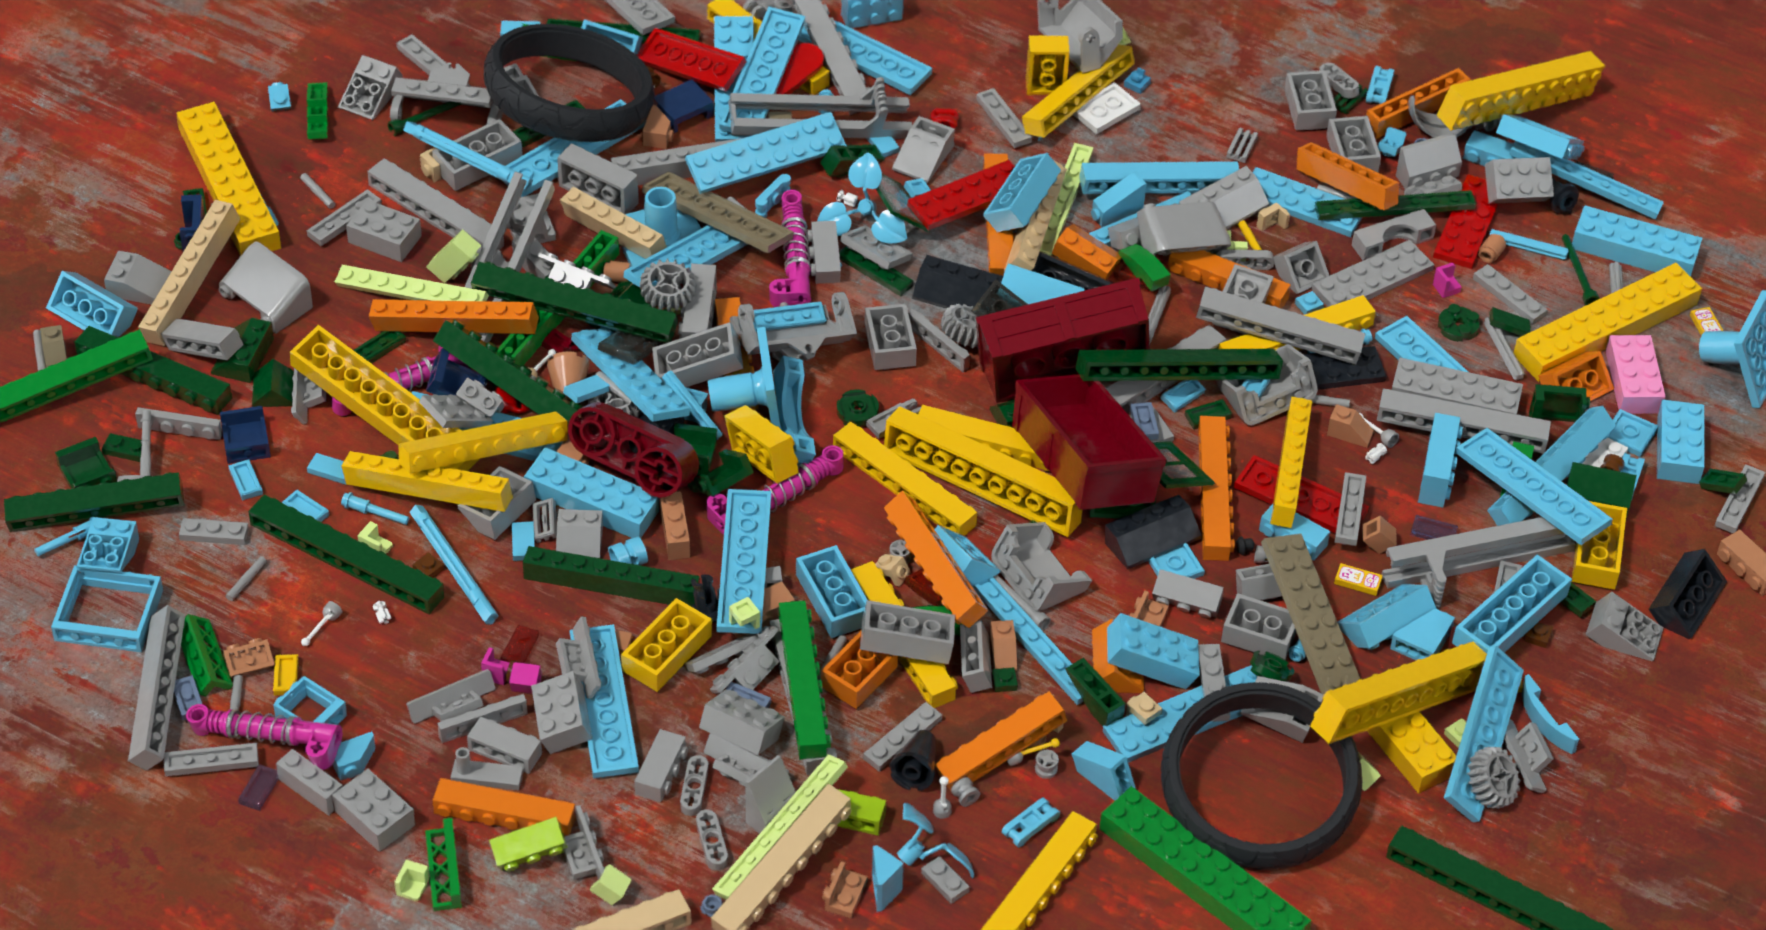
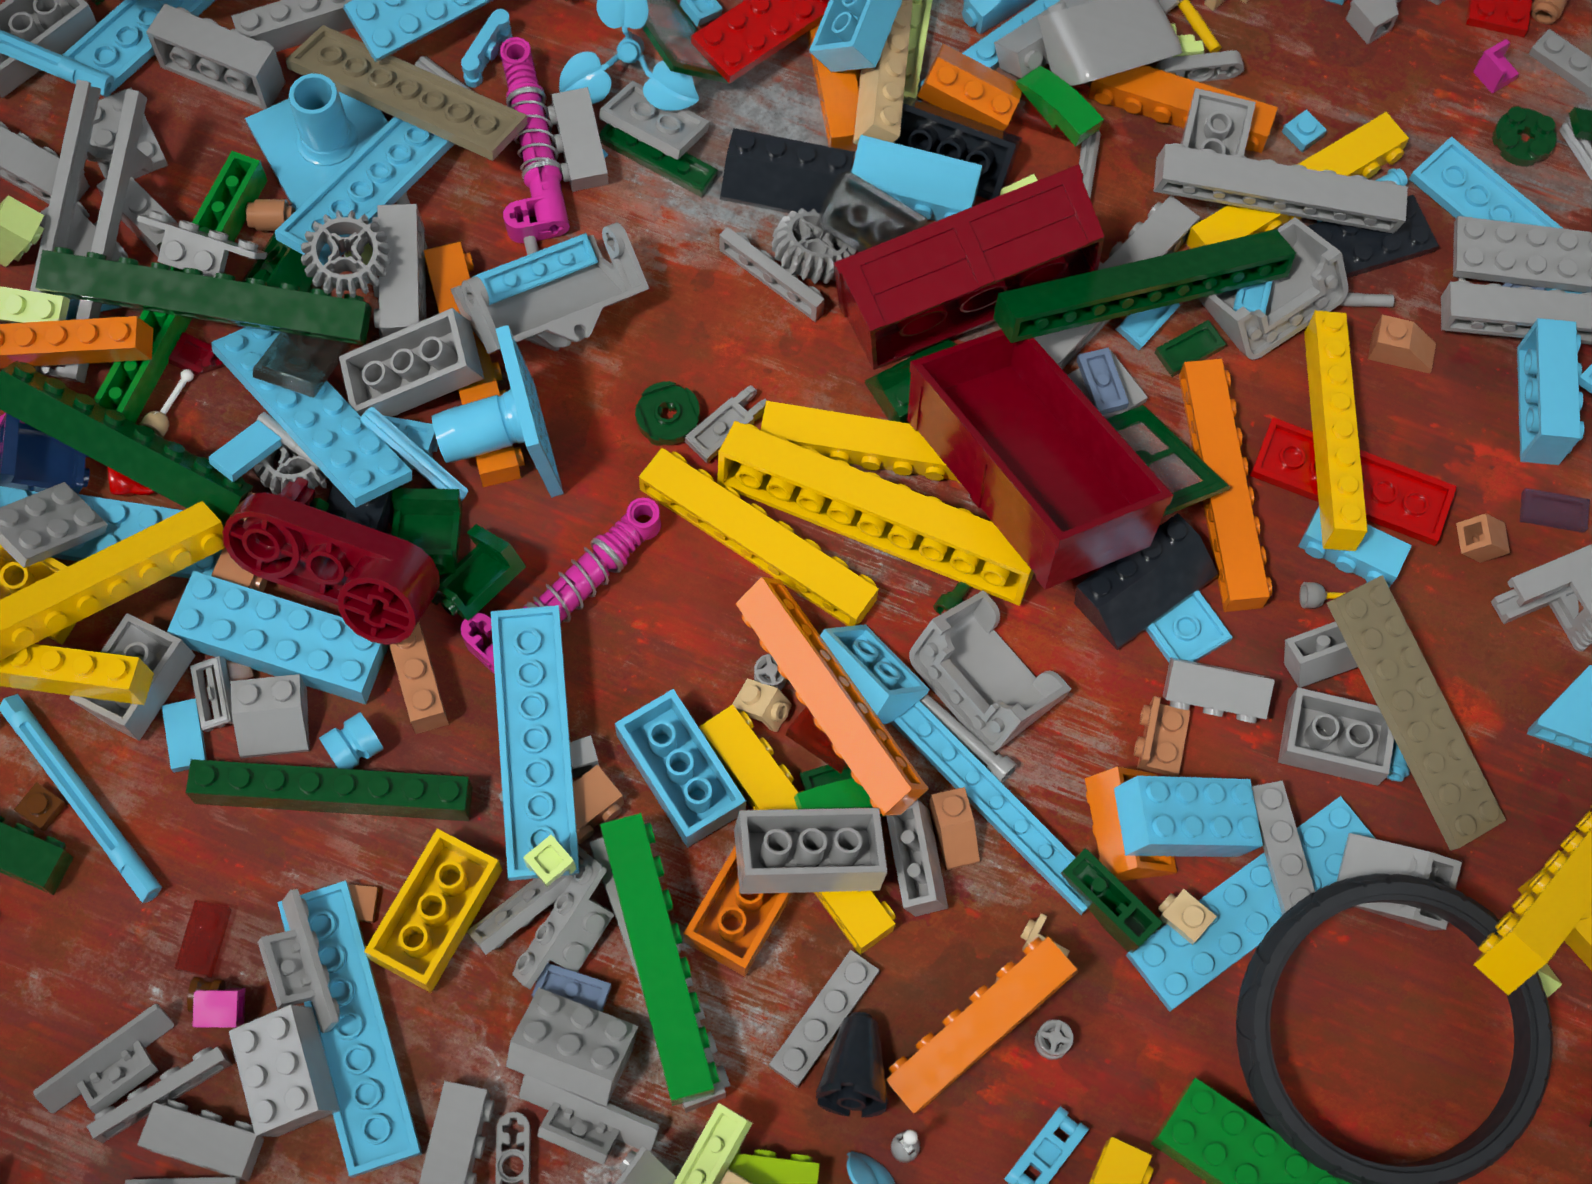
camera: 10 degrees left, 20 degrees up
light grey bracket [456,377,504,417] -> none
dark pink panel [481,647,510,685] -> none
nougat cone [547,352,589,401] -> none
tan brick [560,187,667,259] -> none
black piece [691,574,719,623] -> none
yellow brick [724,405,799,484] -> none
medium azure arch [773,355,816,466] -> none
light grey piece [817,635,847,680] -> none
white piece [837,190,858,207] -> none
light grey brick [864,304,917,370] -> none
light grey wheel [951,777,980,807] -> none
dark green plate [992,667,1018,692] -> none
yellow hinge [1007,738,1060,766] -> none
medium azure slope [1072,741,1136,800] -> none
black piece [1236,536,1254,555] -> none
dark green plate [1250,651,1295,682] -> none
light grey slope [1273,241,1329,294] -> none
light grey plate [1312,240,1434,307] -> none
tile [1334,563,1383,596] -> none
light grey plate [1335,472,1366,546] -> none
medium azure slope [1337,584,1436,650] -> none
light grey hinge [1359,413,1399,448] -> none
white piece [1365,443,1387,464] -> none

